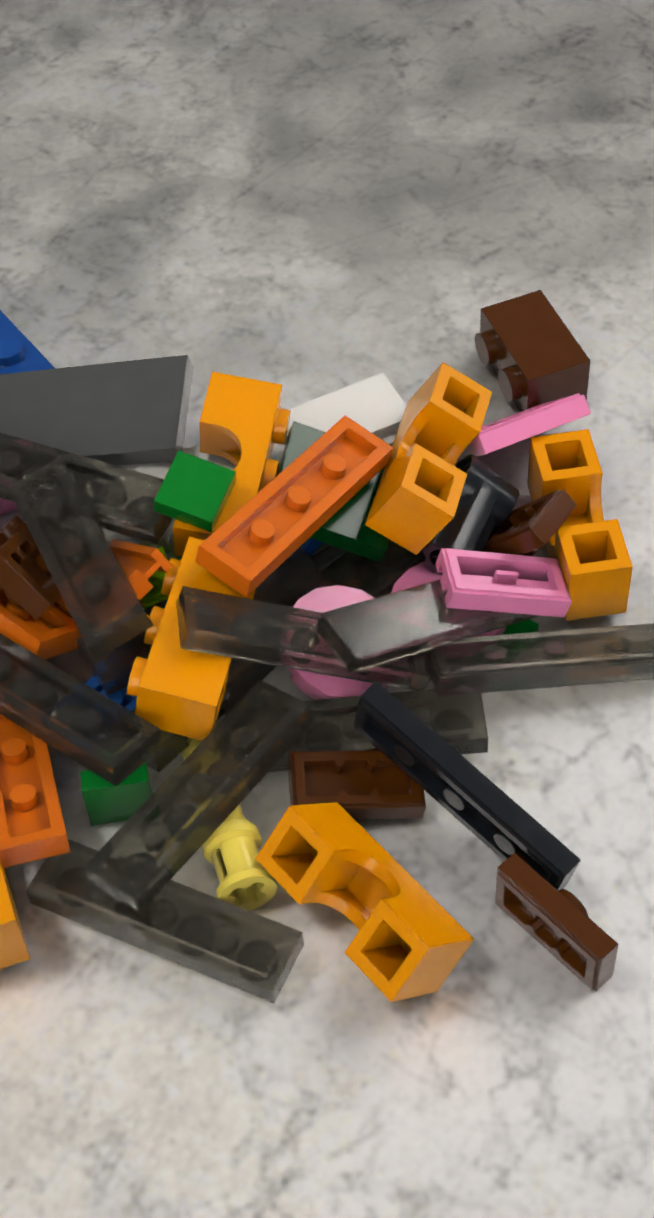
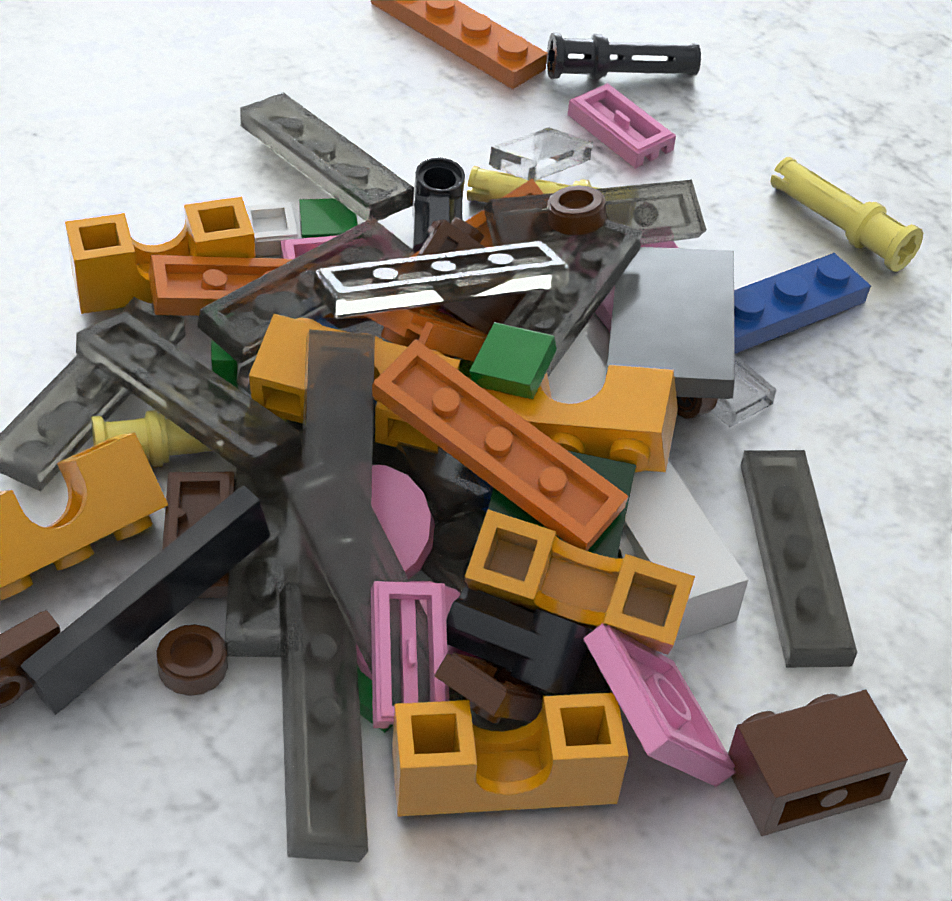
camera: 85 degrees right, 5 degrees down
none -> reddish brown tile [156,624,228,696]
none -> clear smoke tile [740,450,858,668]

